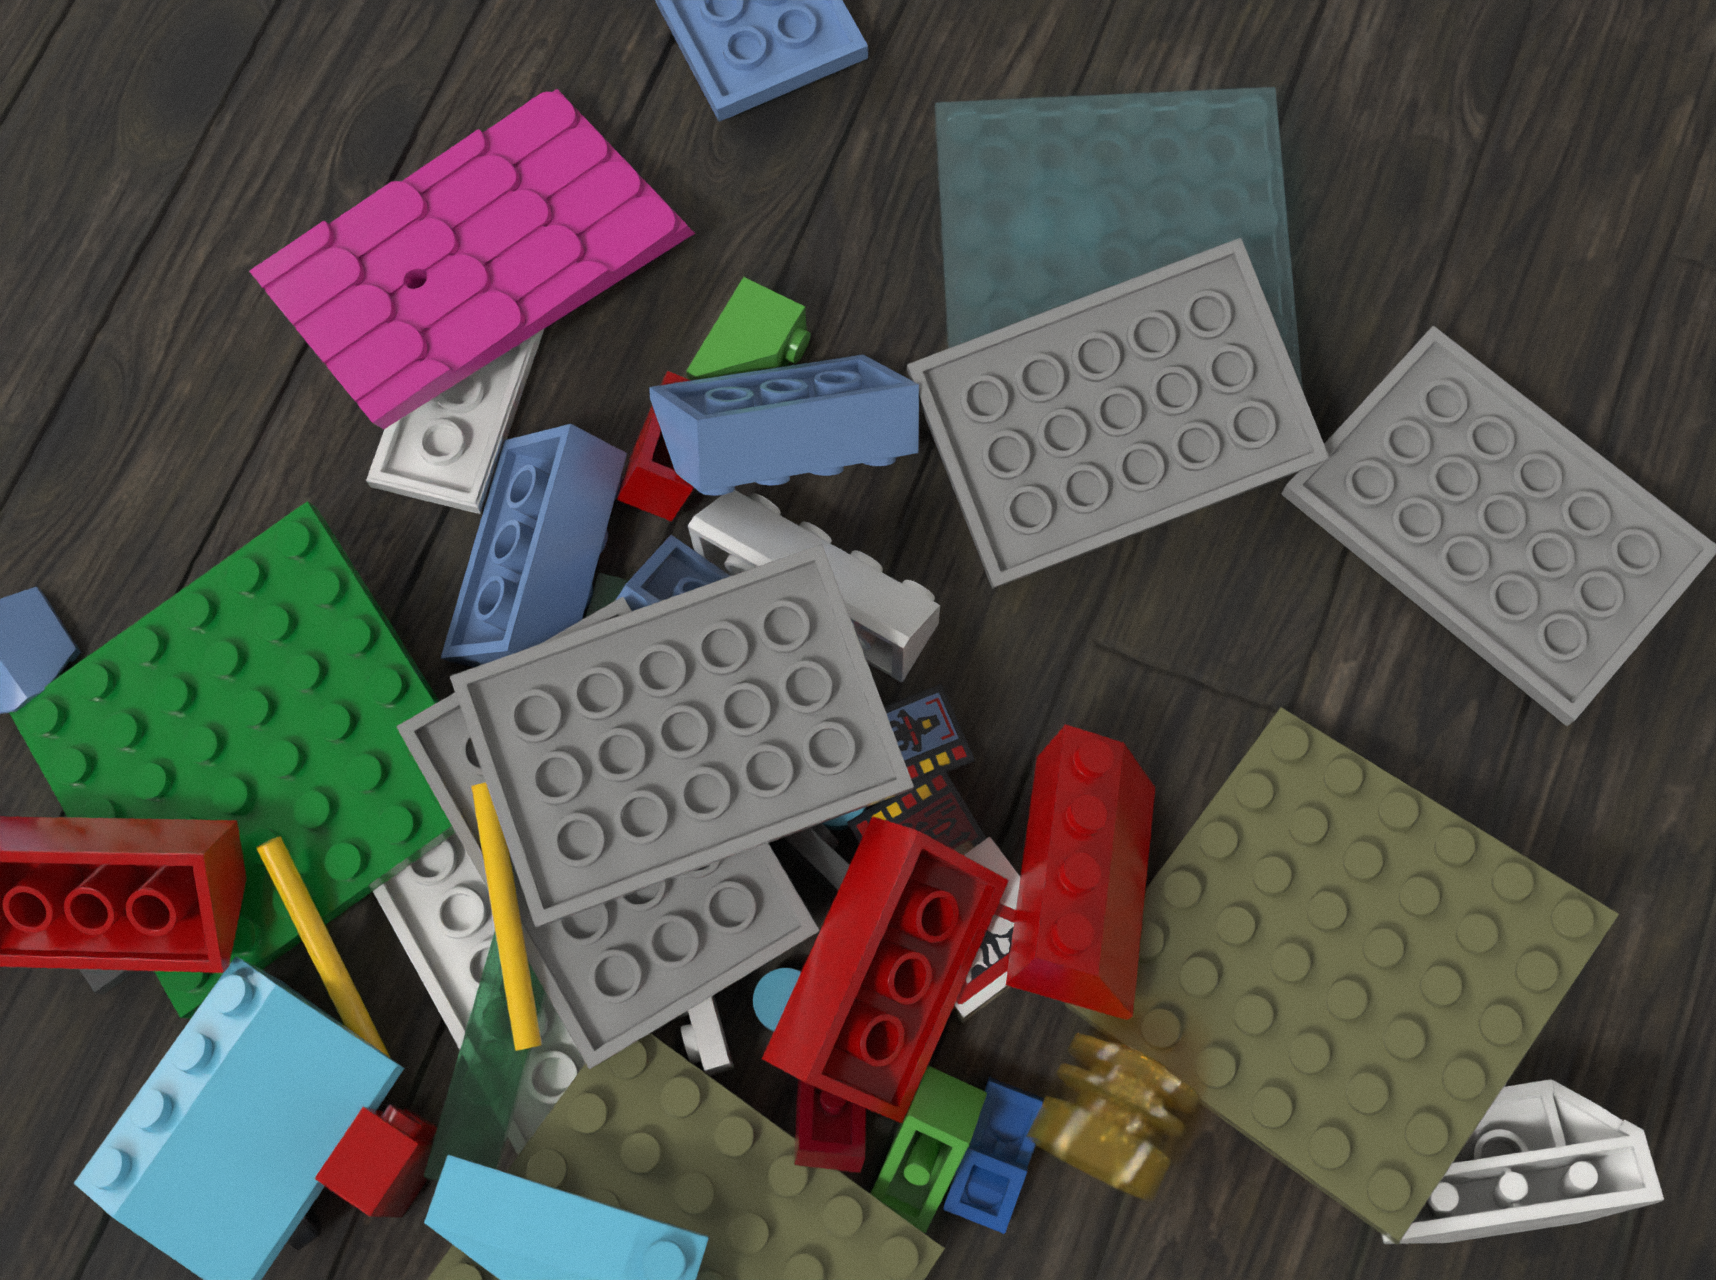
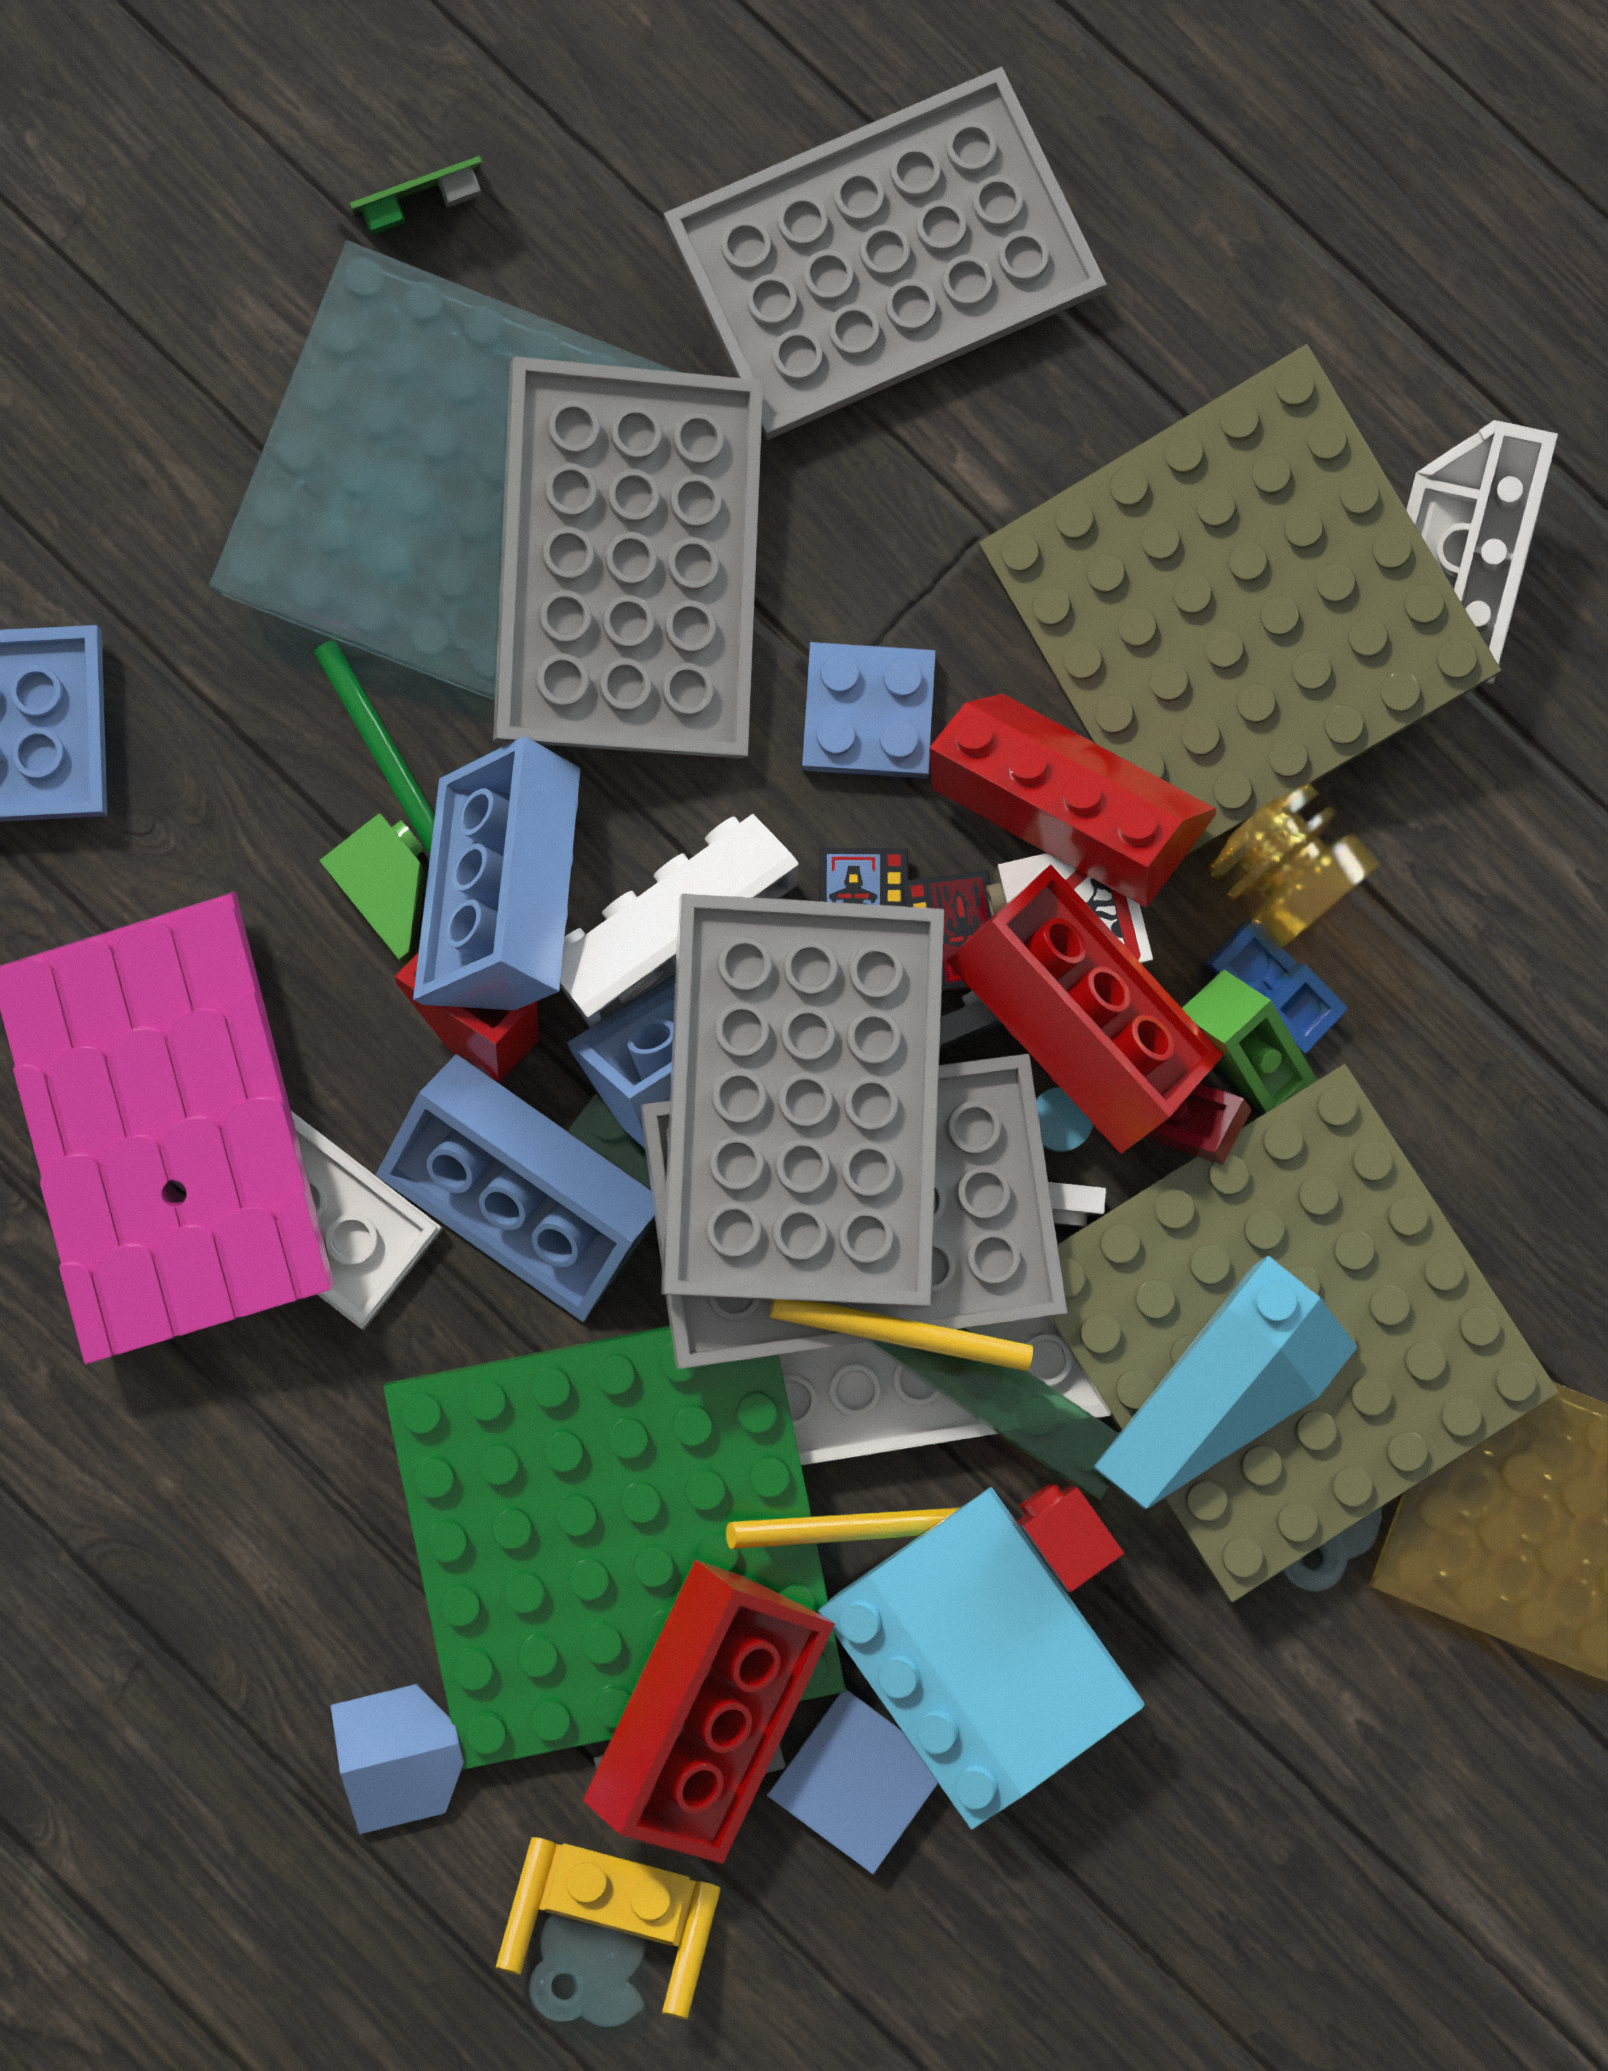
camera: 75 degrees left, 10 degrees up
none -> green bar [314,640,435,856]
none -> piece [350,156,482,235]
none -> medium blue tile [767,1688,938,1874]
none -> medium blue plate [802,642,936,778]

